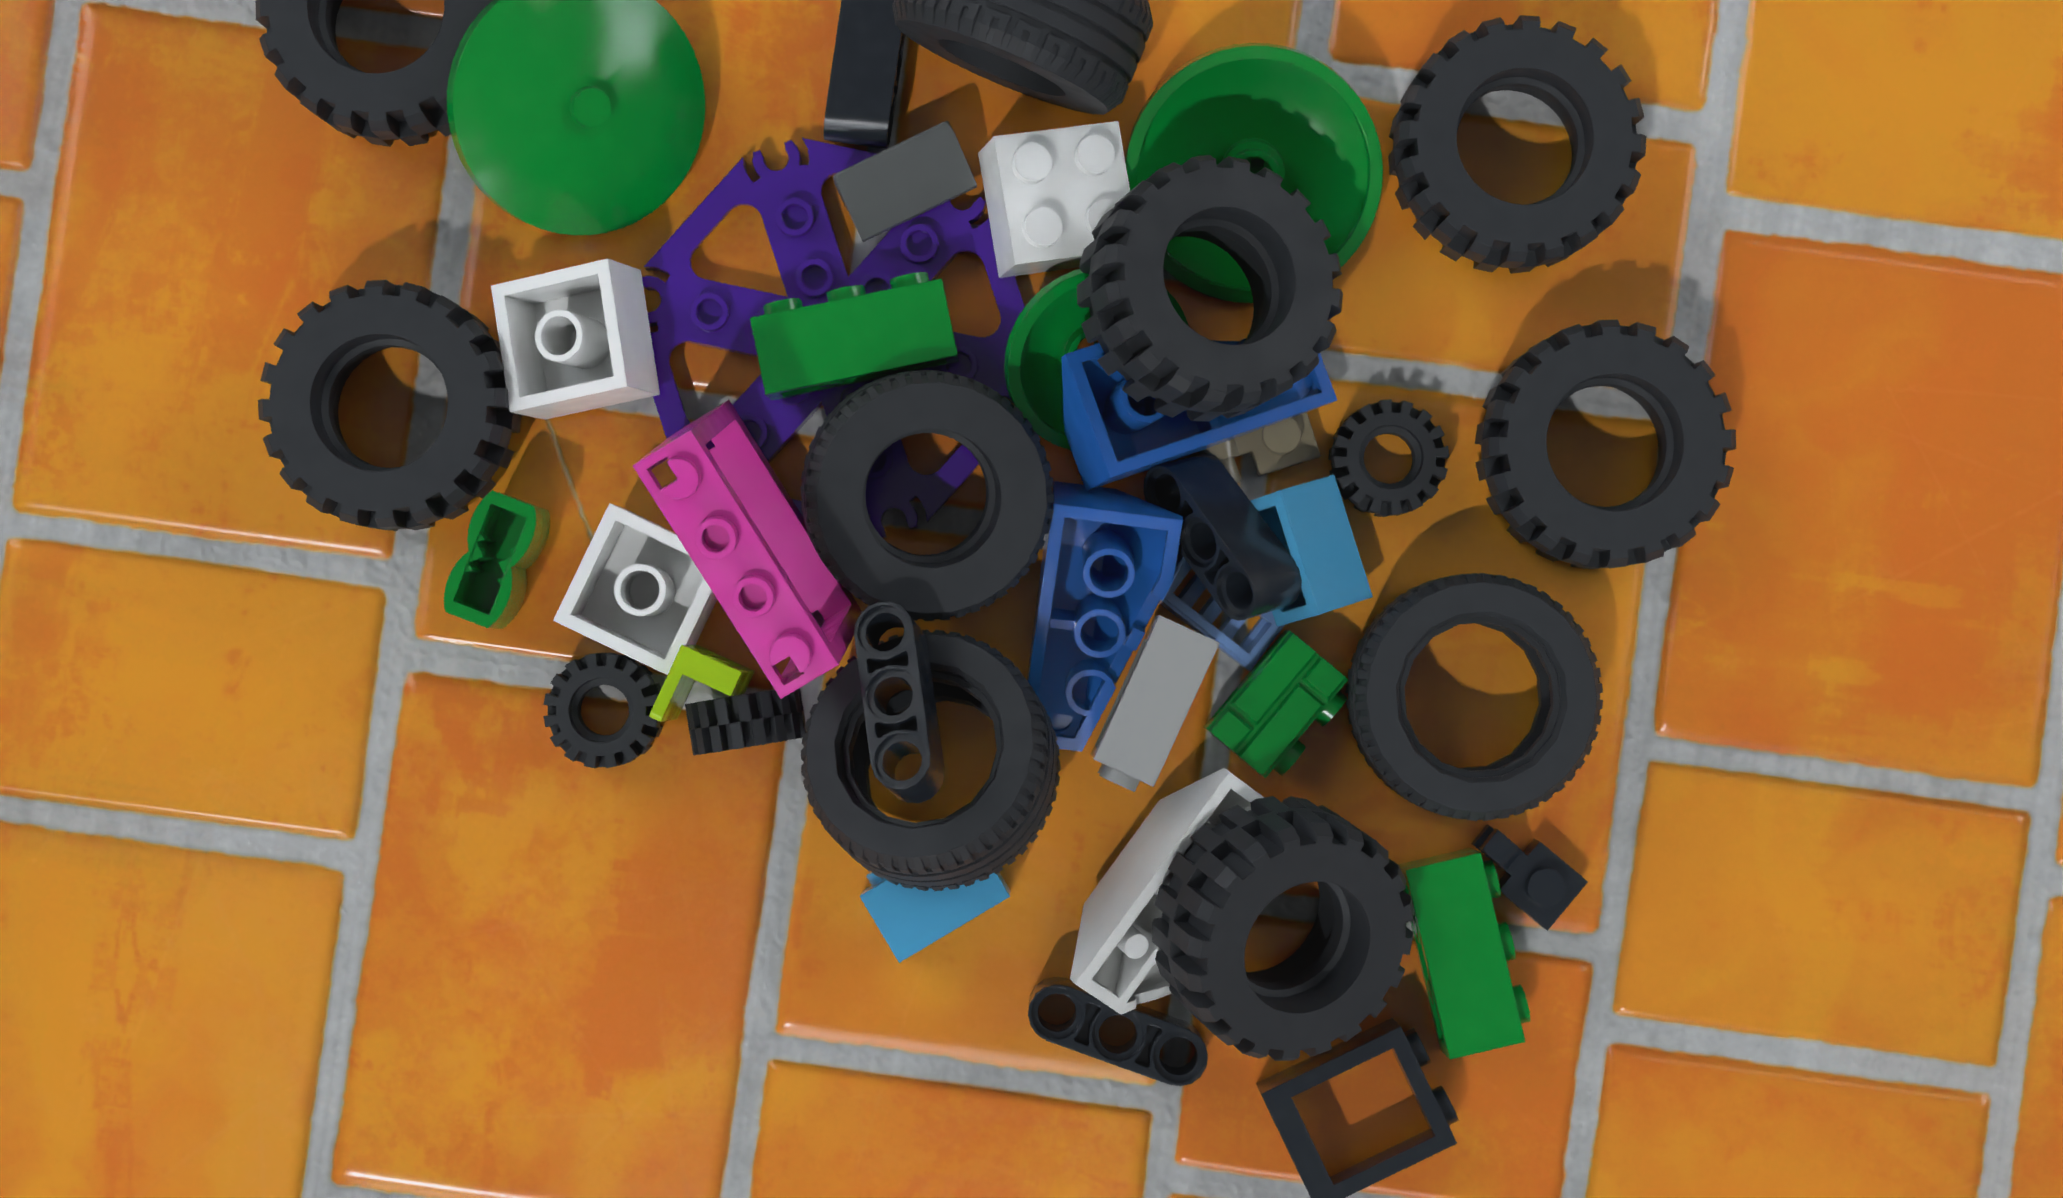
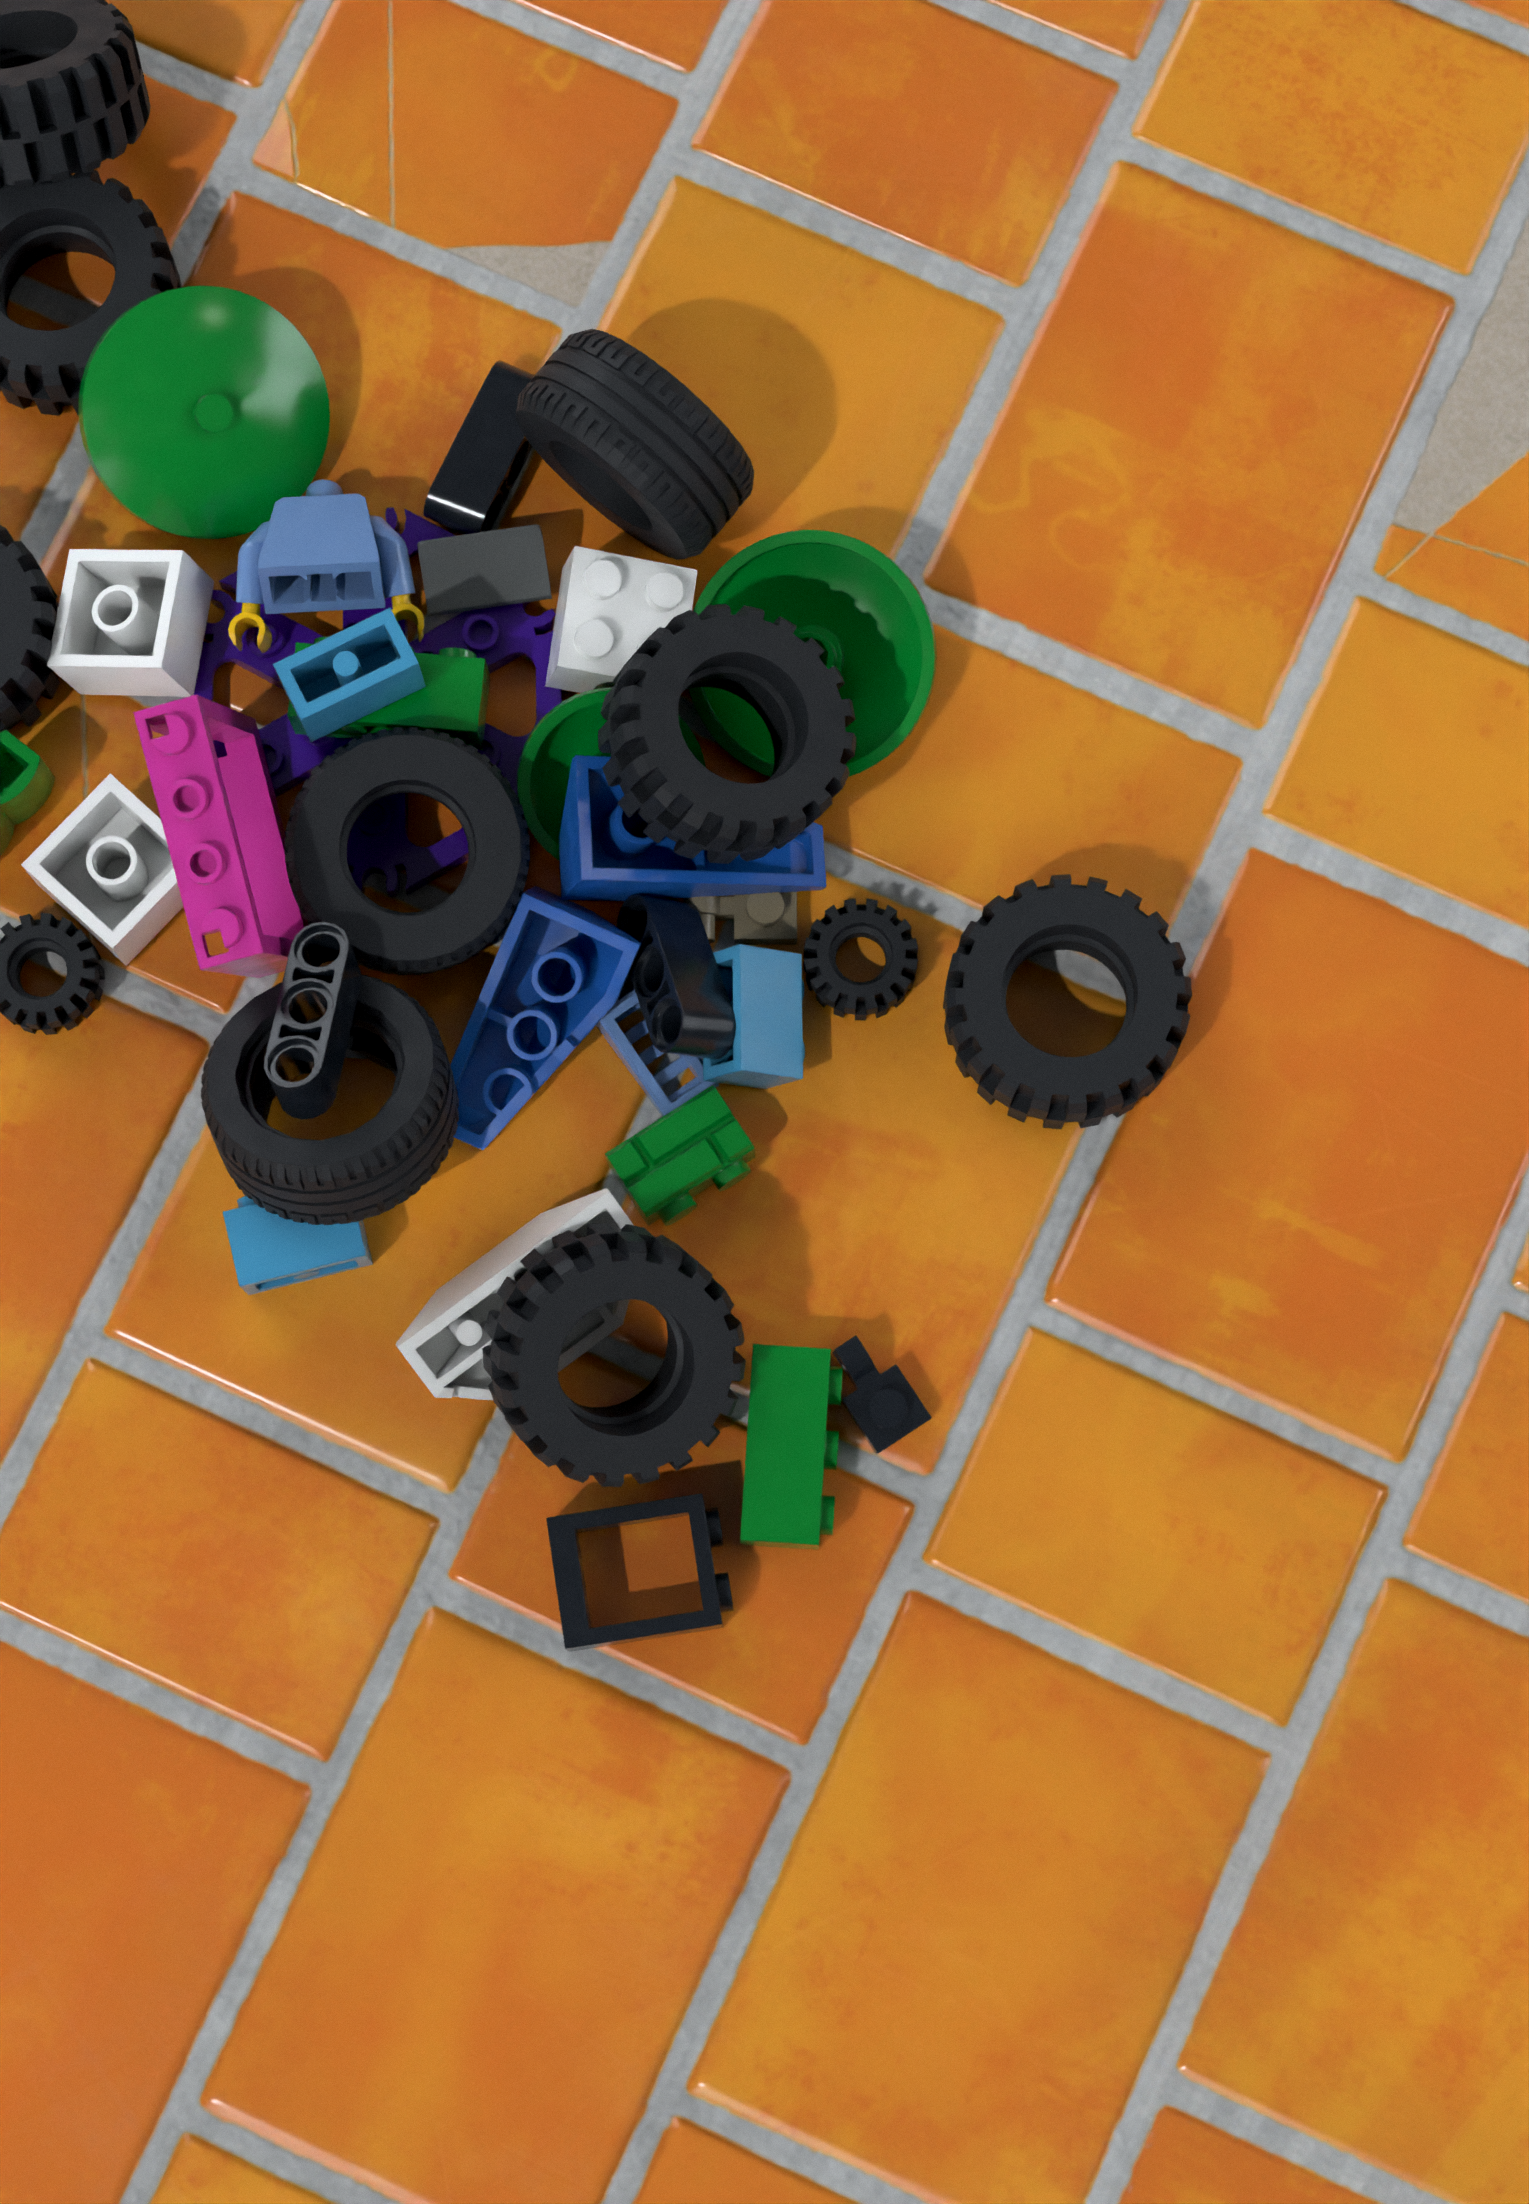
camera: 20 degrees right, 10 degrees down
lime panel [649,645,755,722] -> none
black tyre [685,688,807,755] -> none
black beam [1028,977,1208,1086] -> none
light grey window [1091,615,1220,792] -> none
black tyre [1346,573,1603,821] -> none
black tyre [1388,15,1647,274] -> none
none -> medium blue torso [228,479,424,653]
none -> dark azure brick [273,608,426,742]

